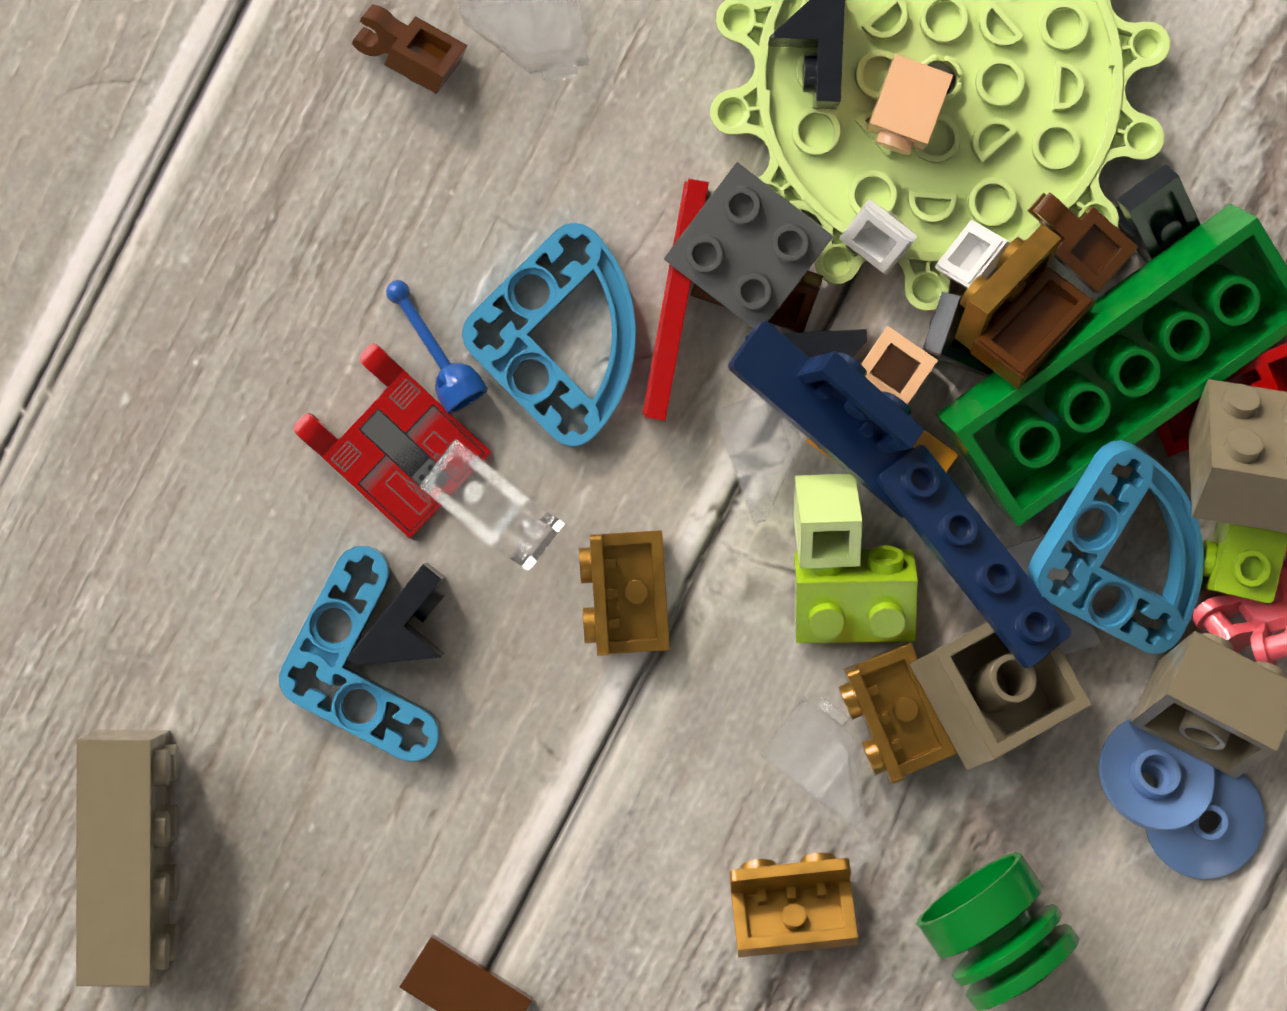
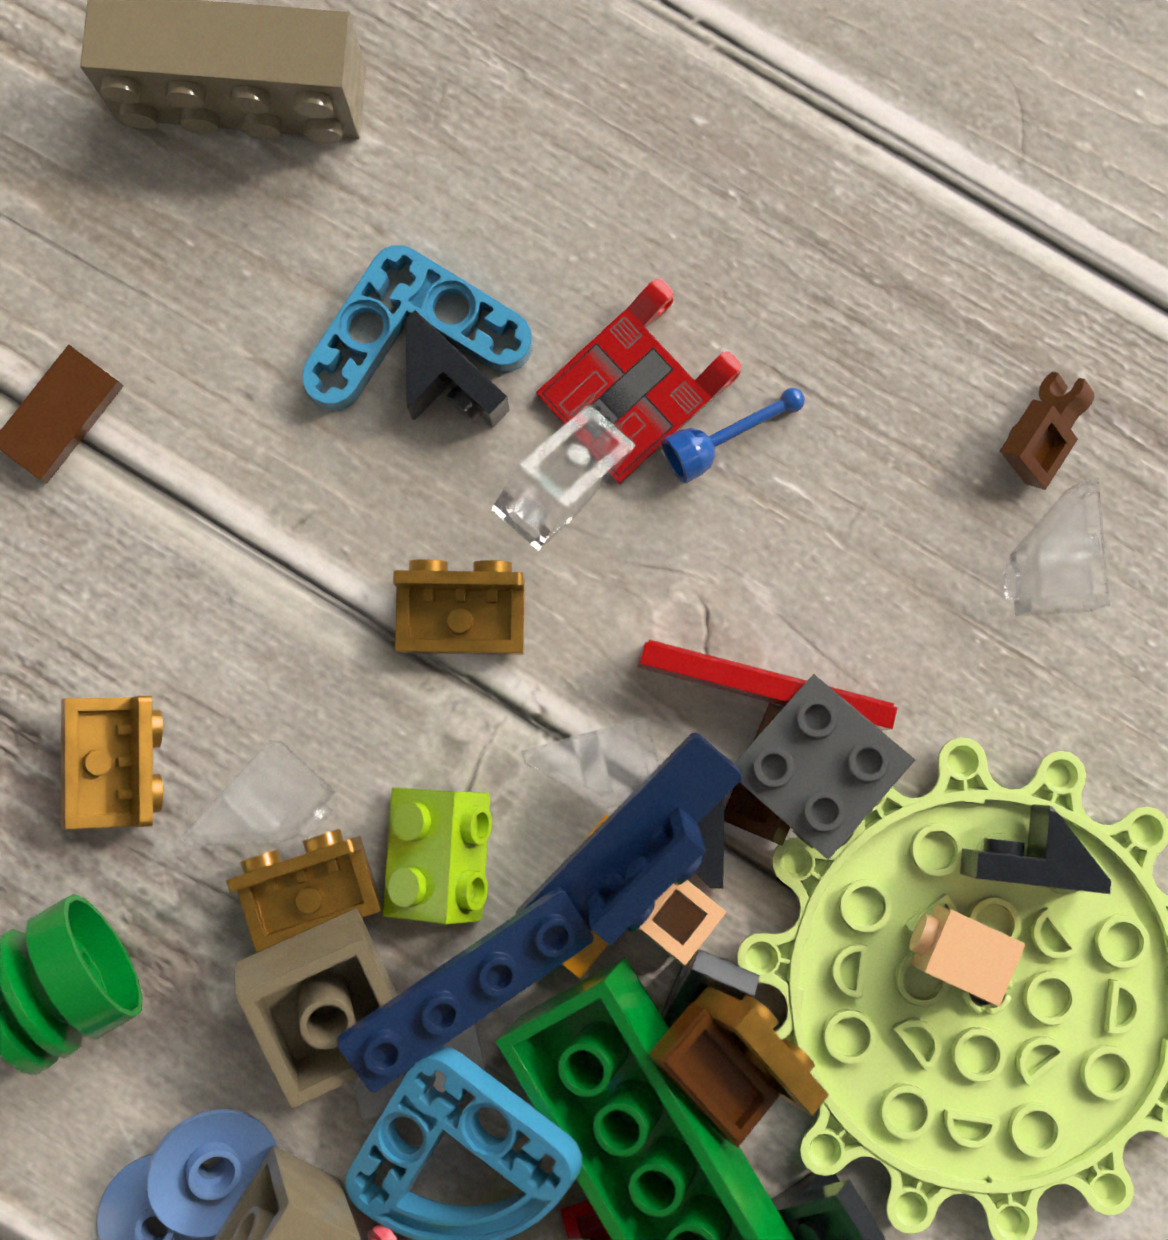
camera: 90 degrees right, 5 degrees down
dark azure beam [462,223,636,447] -> none
yellowish green brick [794,474,862,569] -> none
white slope [839,199,917,275] -> none
white slope [934,220,1010,289] -> none
reddish brown plate [1027,192,1138,293] -> none

